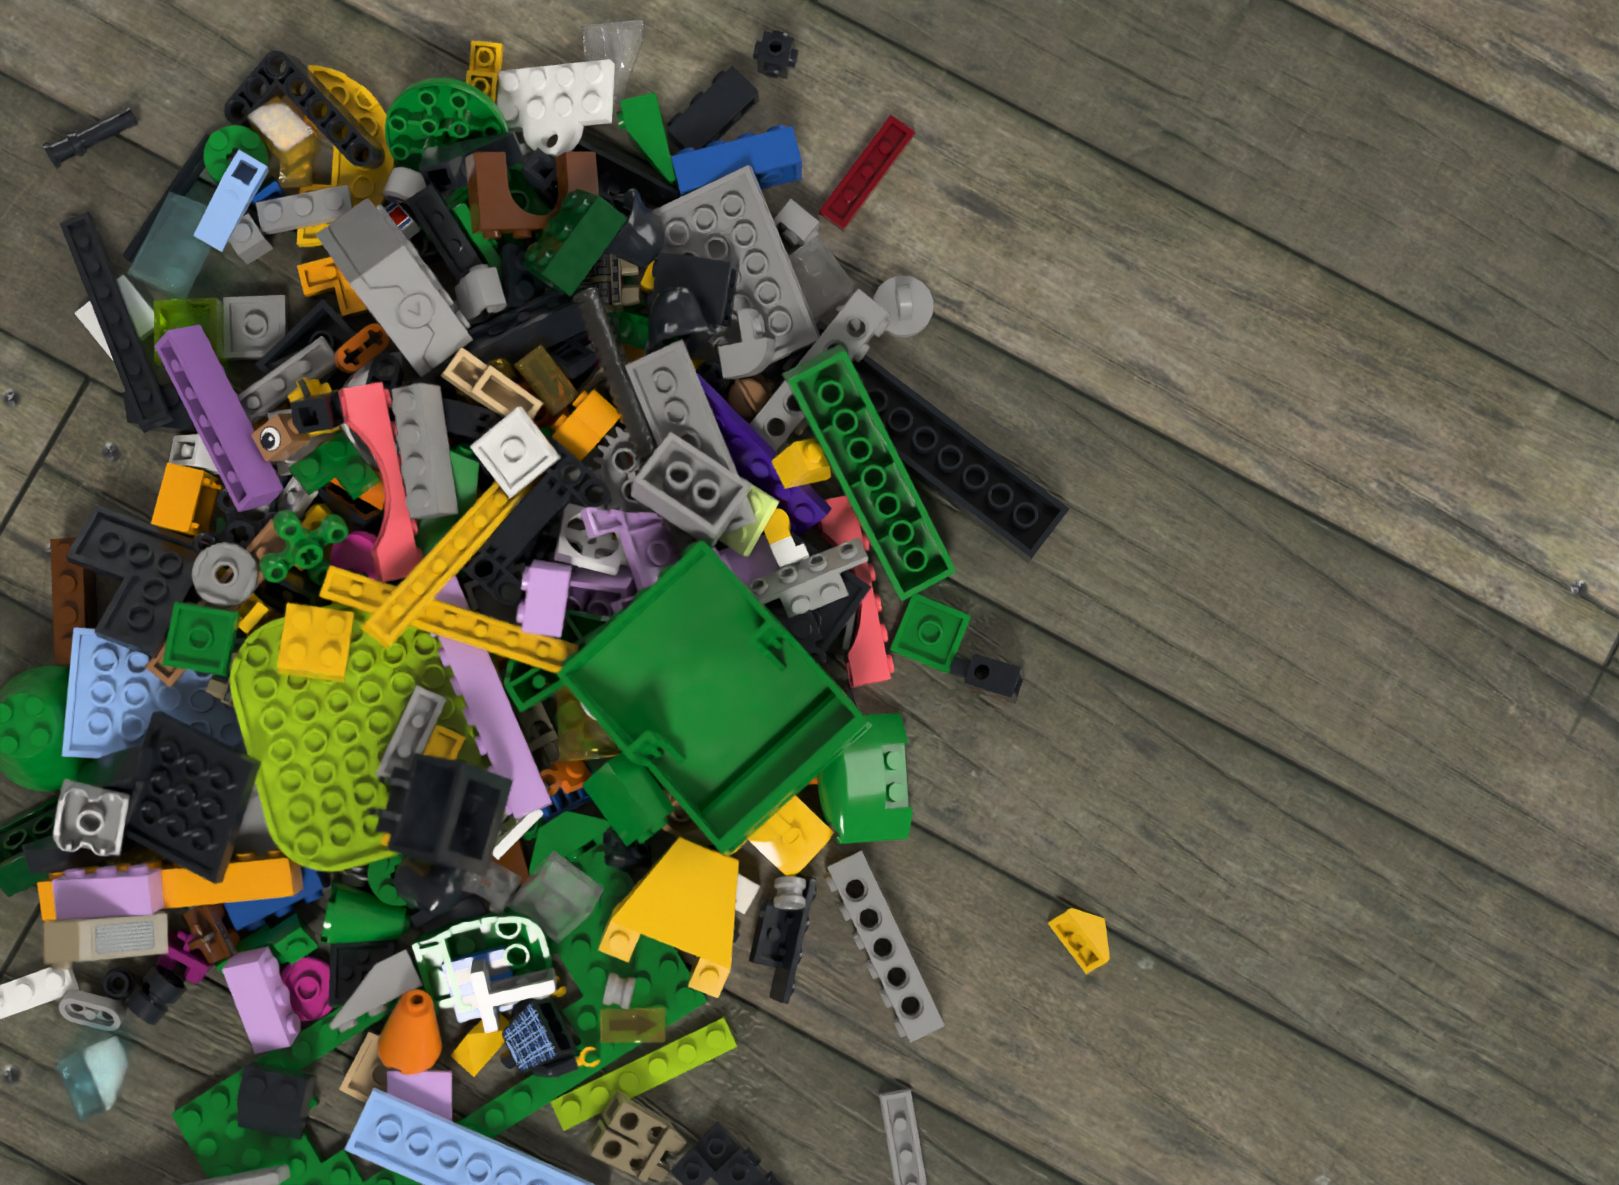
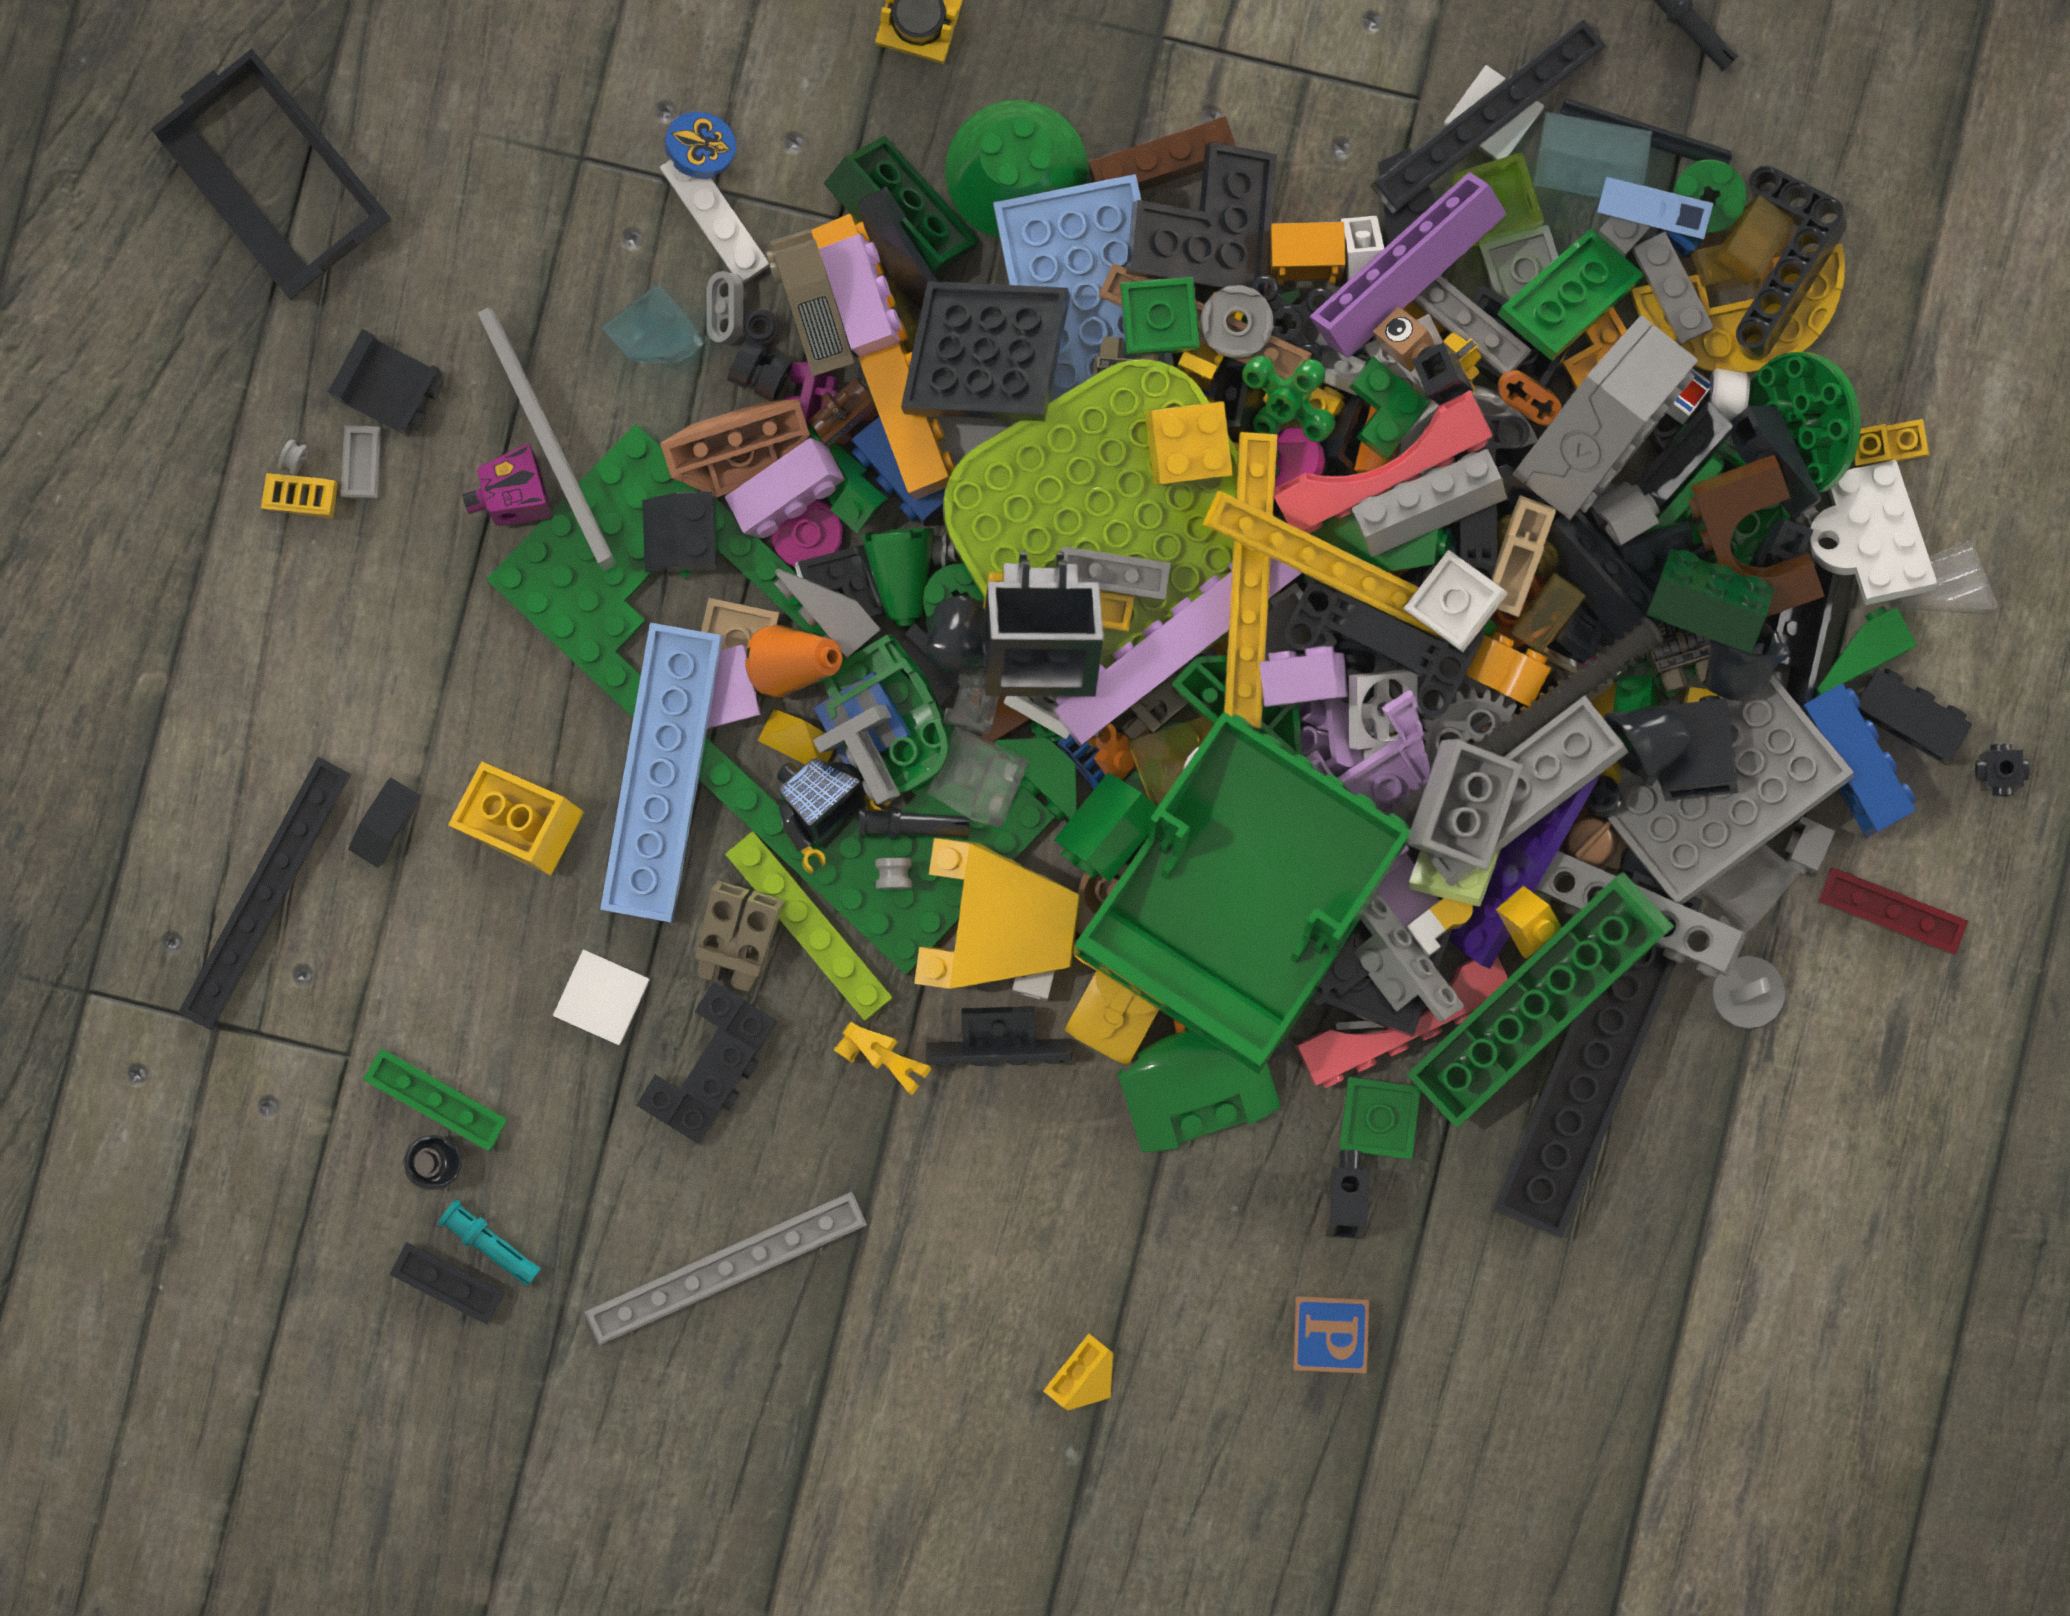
camera: 80 degrees right, 0 degrees up
light grey slope [53,779,129,856] -> none
black slope [76,745,151,793] -> none
clear yellow tile [600,1008,666,1043] -> none
black plate [603,829,652,872] -> none
light grey brick [718,308,775,380] -> none
light grey wheel [773,877,806,910] -> none
light grey brick [824,850,945,1043] -> none
none -> nougat wedge [660,399,810,497]
none -> yellow piece [833,1021,932,1095]
none -> black pin [859,806,970,840]
none -> piece [1293,1297,1369,1374]
none -> green plate [1498,229,1644,361]

